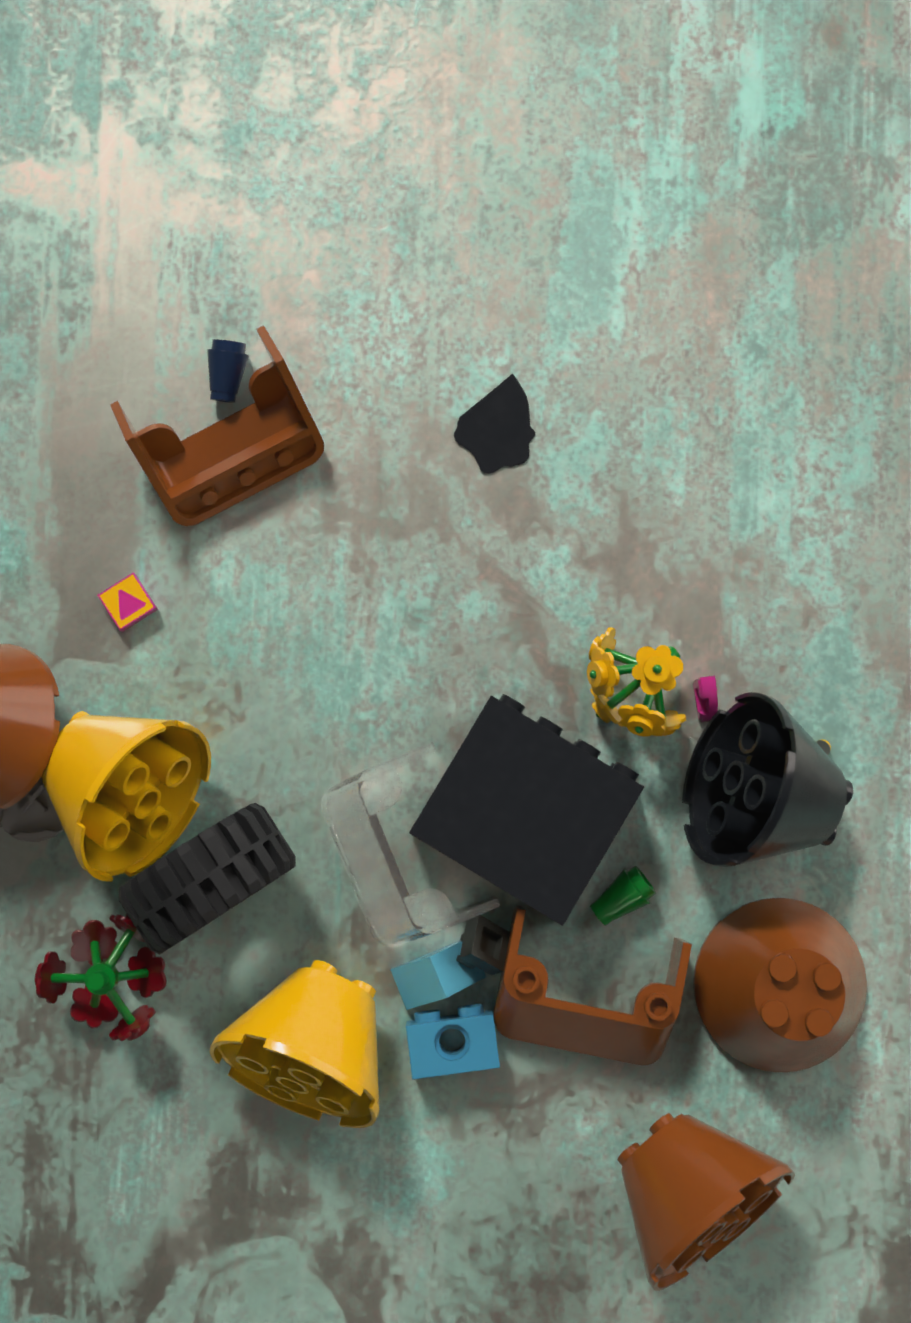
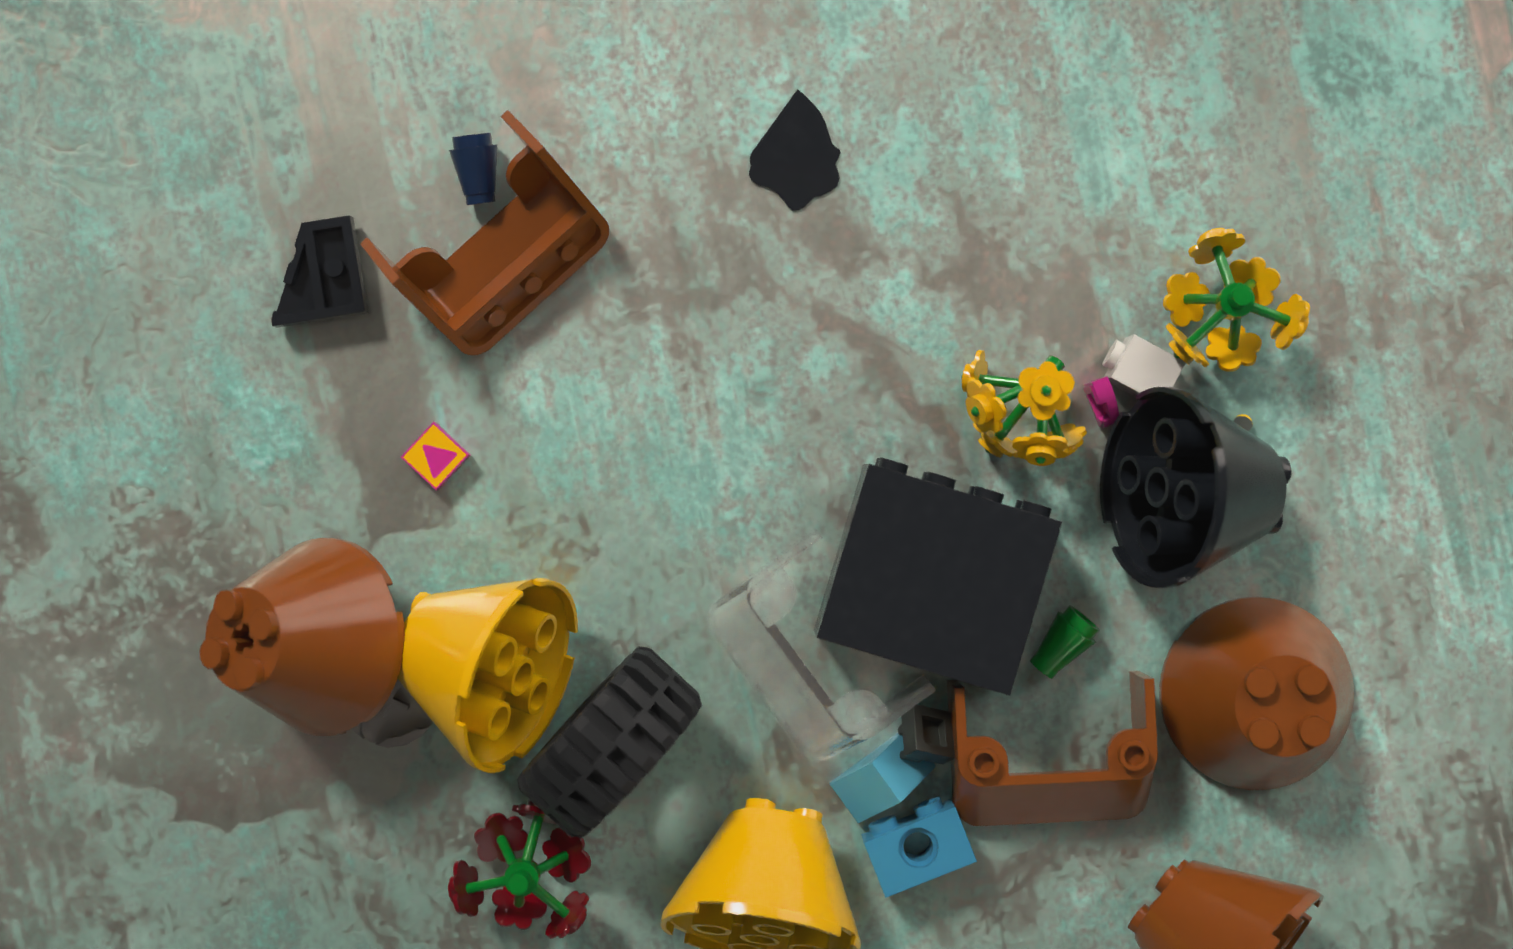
camera: 10 degrees left, 5 degrees up
none -> black wing [271,215,369,328]
none -> white brick [1102,334,1186,398]
none -> yellow plant [1163,228,1310,372]

